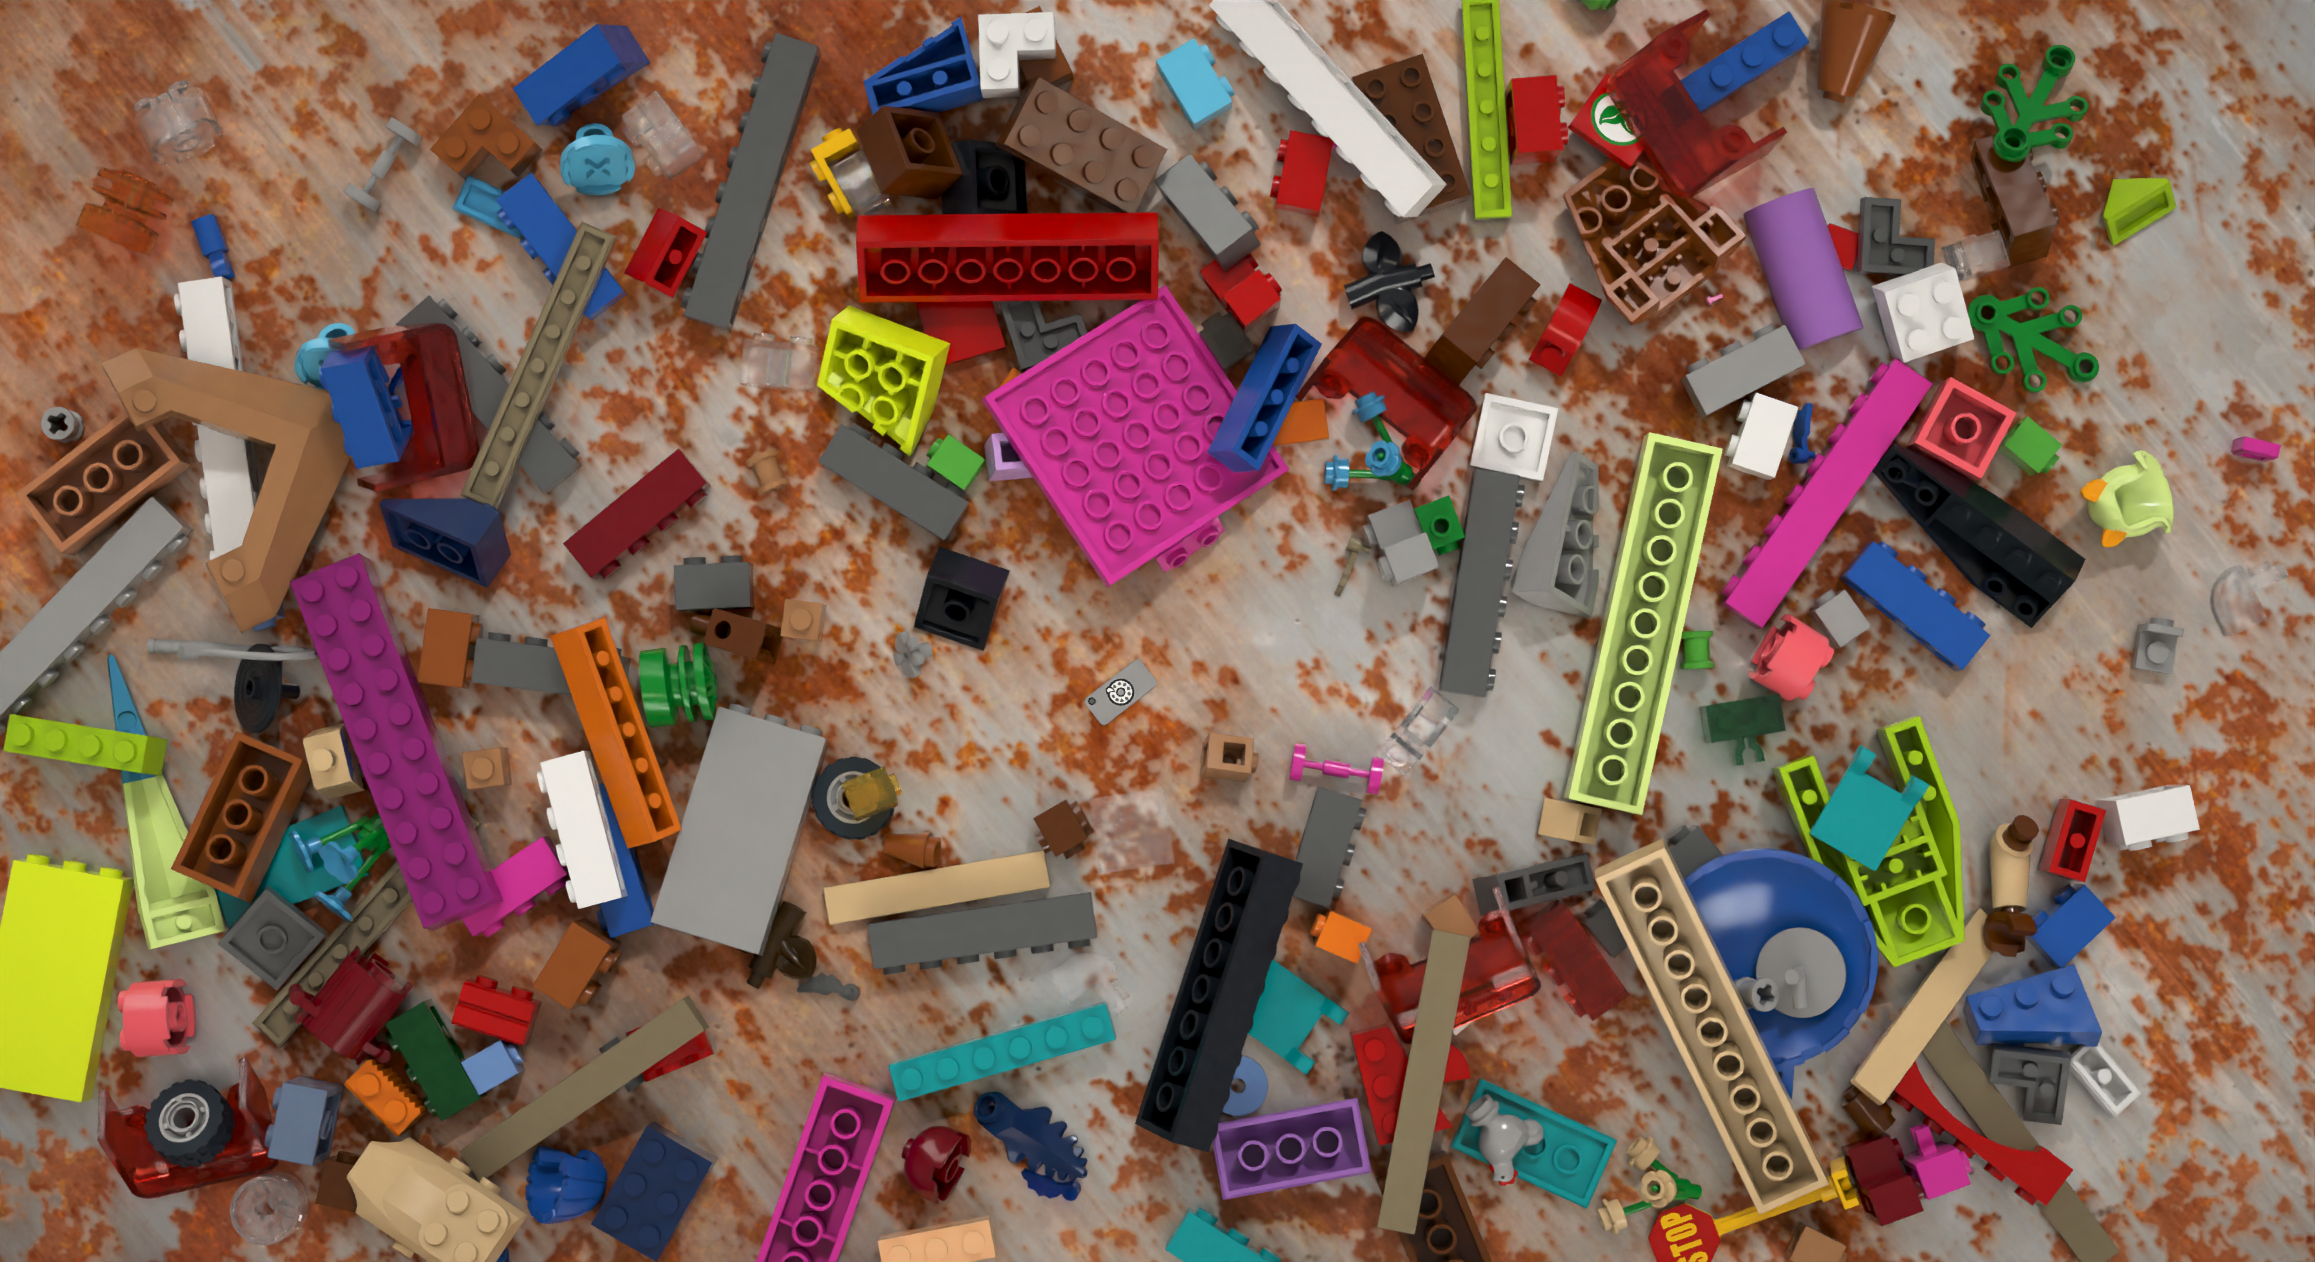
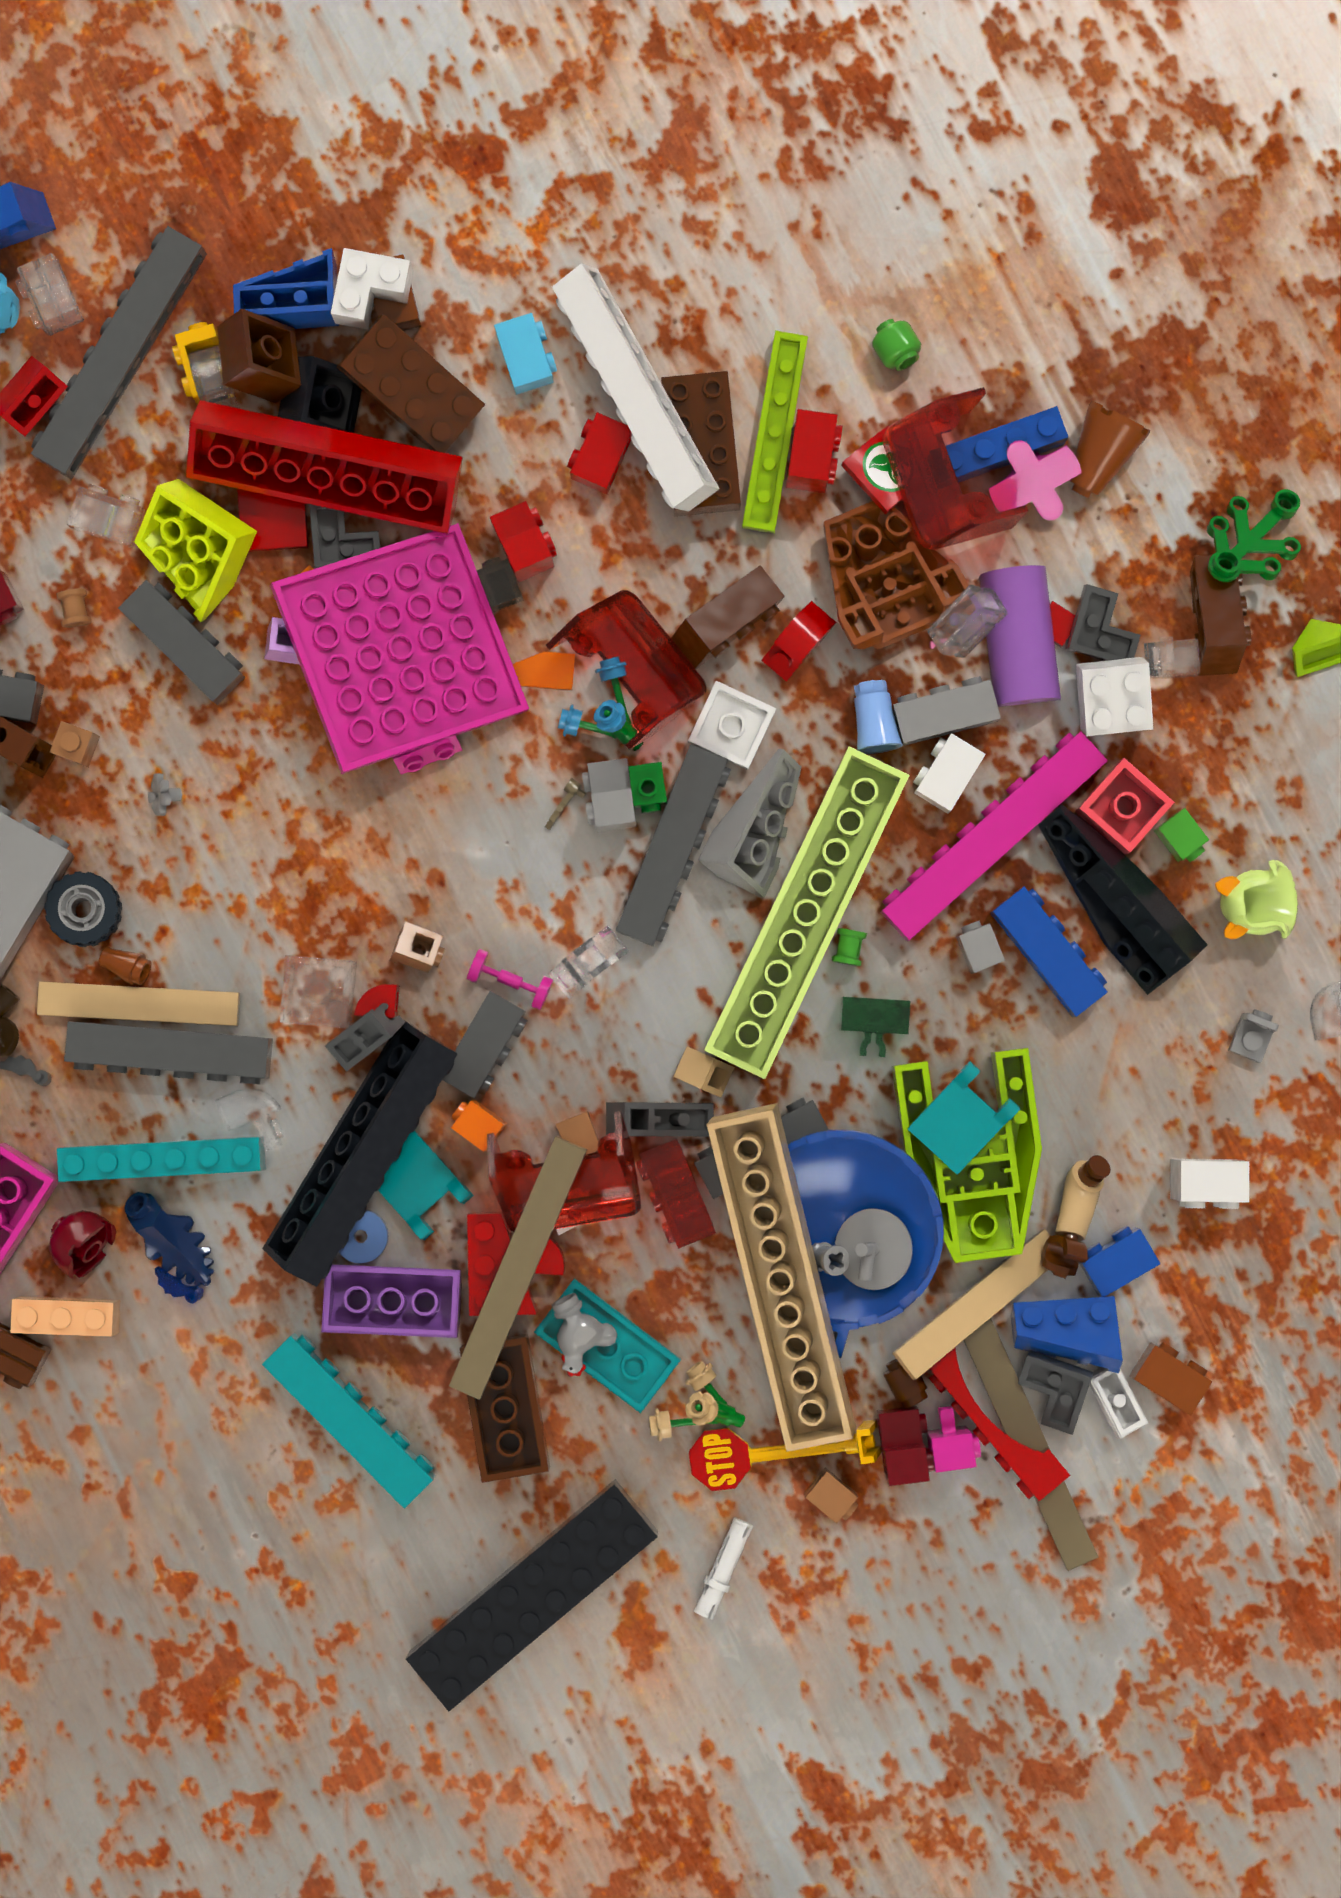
camera: 15 degrees right, 0 degrees up
clear yellow brick [842,767,902,822] -> none
black slope [914,546,1010,651] -> none
bright green brick [926,434,986,492] -> none
reddish brown brick [1033,799,1094,860] -> none
light grey sticker [1085,659,1157,725] -> none
brick [1154,154,1261,272] -> none
blue brick [1207,324,1322,472] -> none
black plant [1344,231,1435,332] -> none
coral brick [1748,614,1834,701] -> none
blue piece [1789,403,1815,464] -> none
green plant [1967,287,2099,393] -> none
red brick [2038,799,2106,882] -> none
none -> dark grey hinge [325,1003,405,1072]
none -> red brick [354,984,400,1018]
none -> light blue plant [854,680,903,754]
none -> clear brick [927,585,1007,658]
none -> piece [988,440,1082,520]
none -> dark orange brick [1129,1342,1212,1416]

